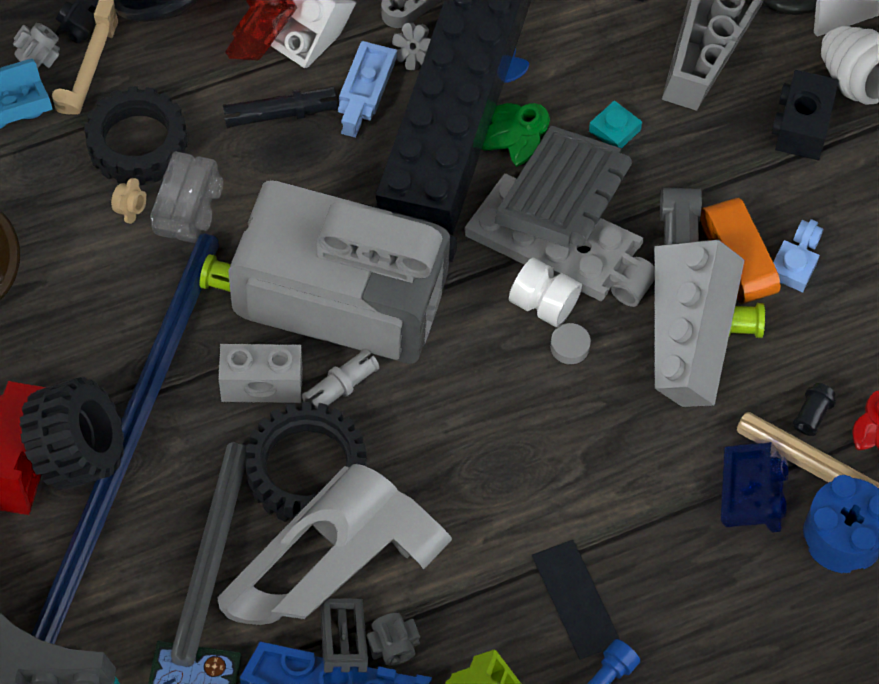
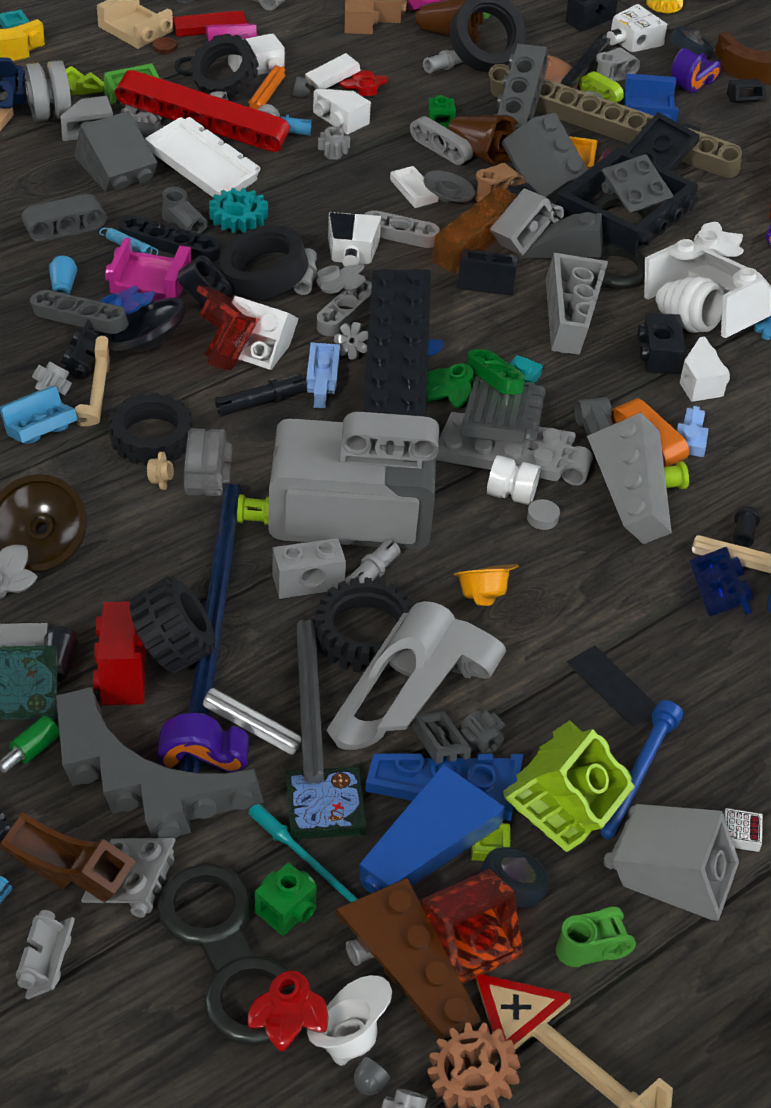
camera: 15 degrees left, 15 degrees down
none -> dark purple animal [157,712,249,773]
none -> light grey axle [203,688,302,755]
none -> light orange piece [454,564,519,606]
none -> green beam [467,349,525,395]
none -> white slope [680,337,730,402]

